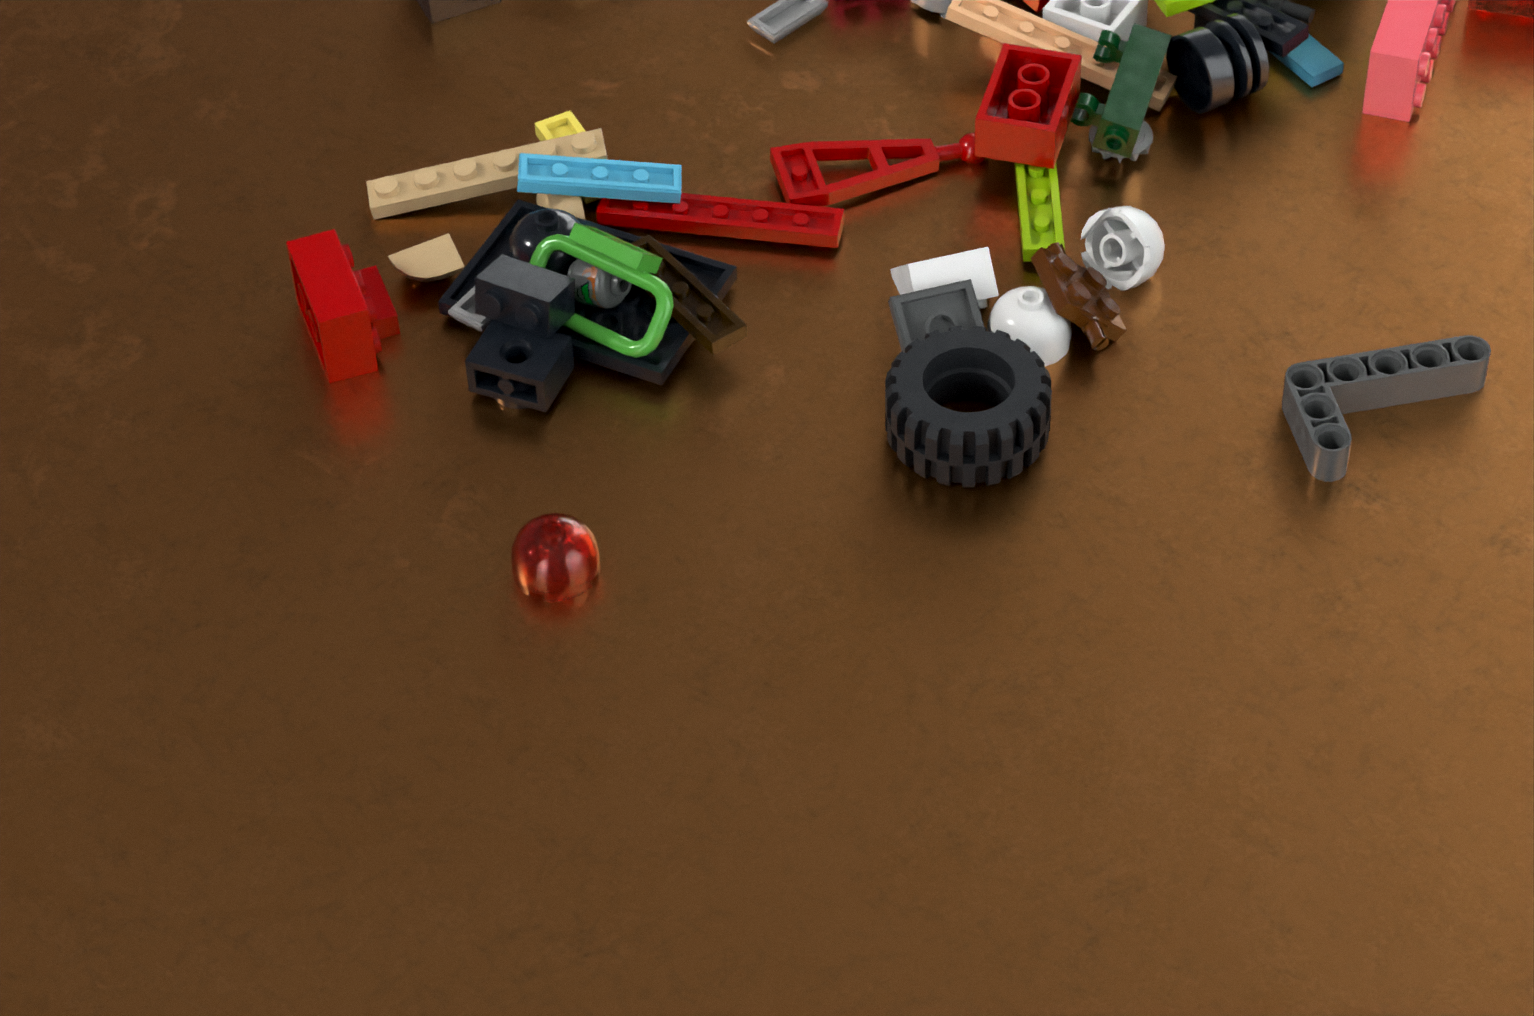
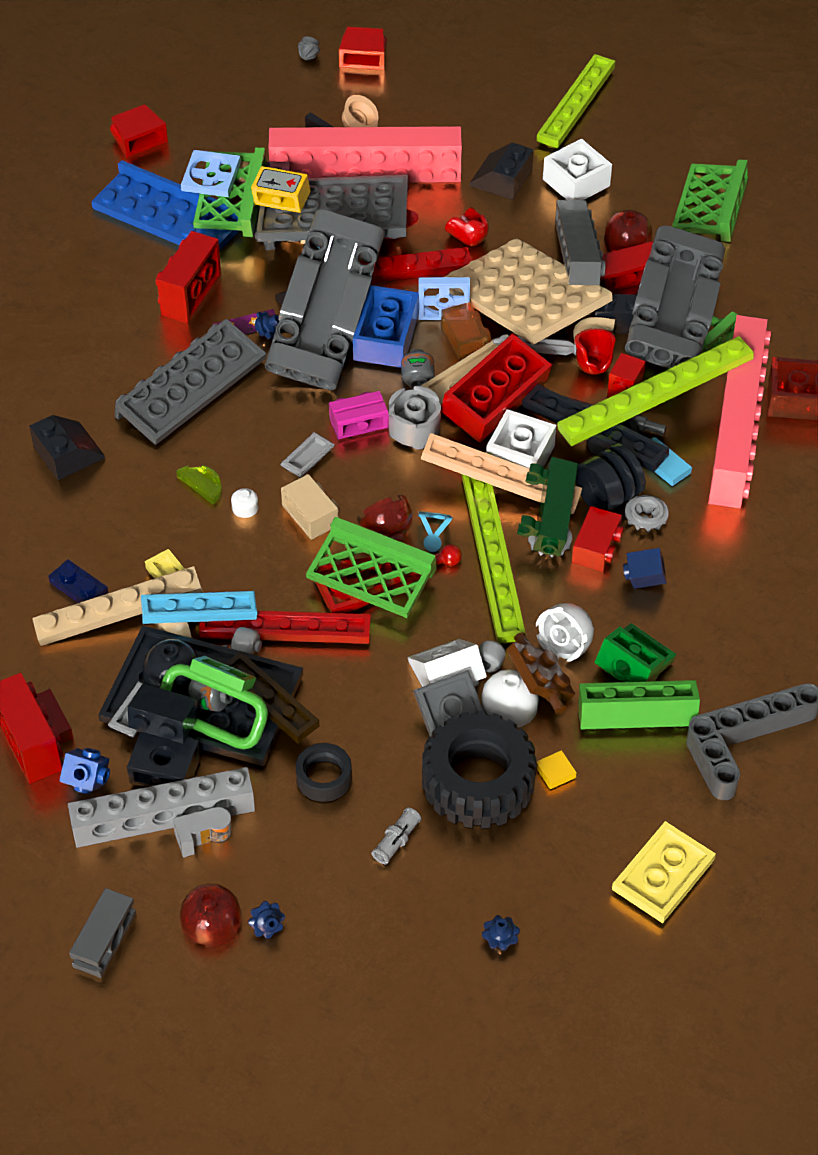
camera: 10 degrees left, 5 degrees up
tan brick [388,233,465,283] -> none
red brick [975,43,1082,169] -> none
none -> clear blue plate [48,559,109,603]
none -> brick [59,748,110,793]
none -> light grey brick [68,767,255,848]
none -> dark grey piece [69,888,136,978]
none -> light grey leg [173,807,232,858]
none -> clear neon green tile [176,465,222,505]
none -> white piece [231,488,259,518]
none -> light grey piece [231,627,262,655]
none -> dark blue plant [248,901,285,939]
none -> tan piece [281,474,340,540]
none -> black tyre [295,743,352,802]
none -> bright green fence [306,517,436,618]
none -> clear red cylinder [357,495,413,542]
none -> light grey pin [372,807,421,865]
none -> medium azure piece [418,511,453,552]
none -> light grey piece [478,640,506,672]
none -> dark blue plant [482,915,520,950]
none -> yellow tile [536,750,576,789]
none -> red brick [572,506,624,572]
none -> bright green brick [578,680,700,729]
none -> green brick [594,623,677,682]
none -> light yellow plate [612,821,716,923]
none -> dark blue brick [623,548,667,589]
none -> light grey gear [625,495,669,532]

